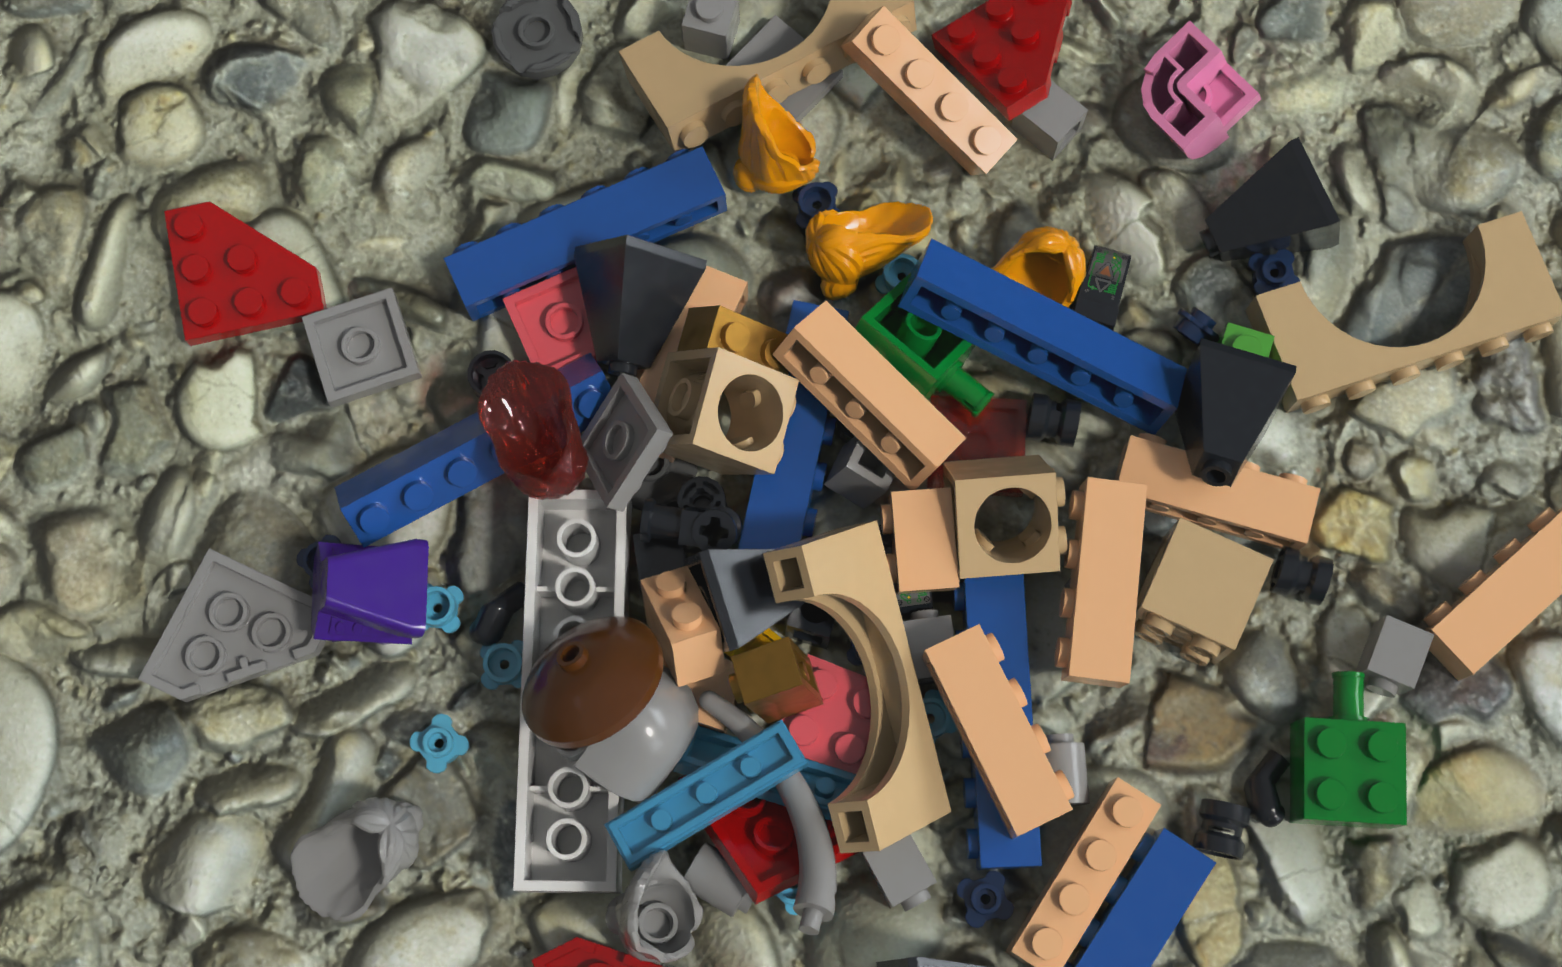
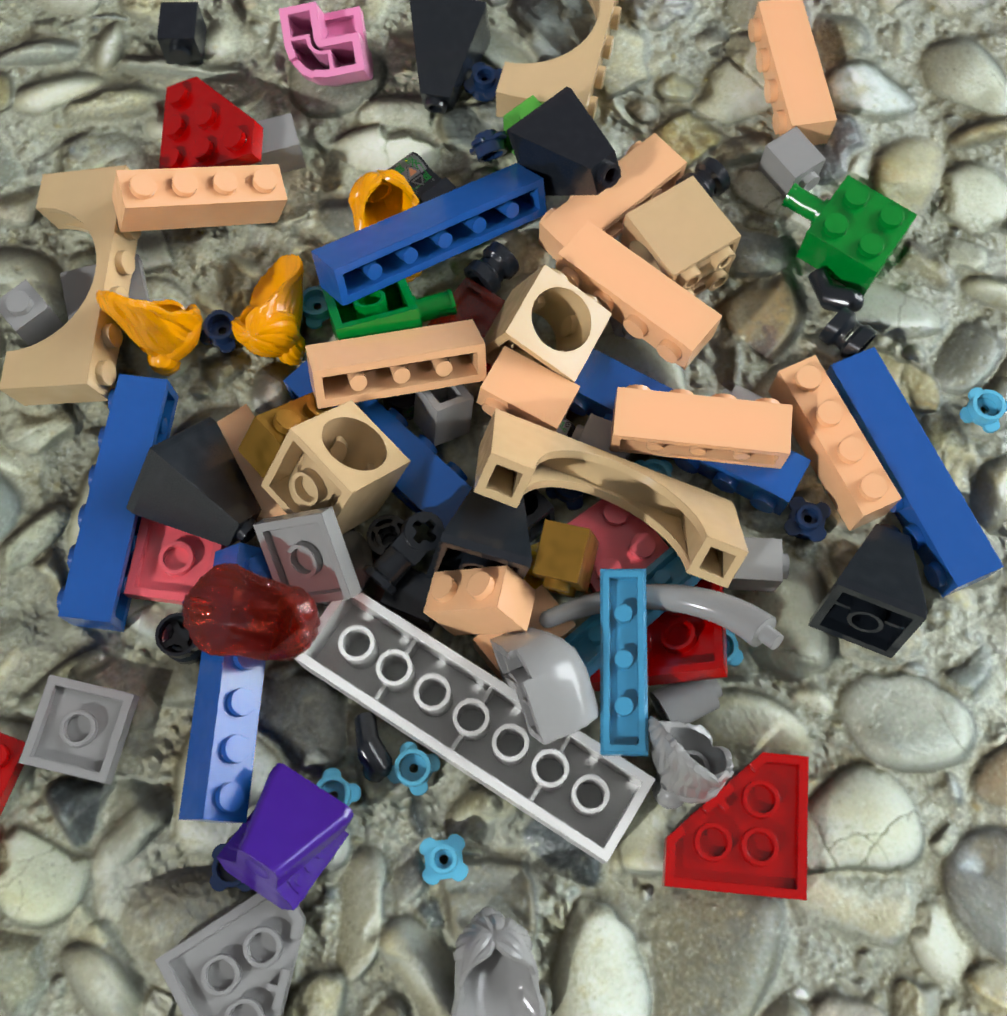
camera: 60 degrees left, 5 degrees down
reddish brown dish [522,616,664,749] -> none

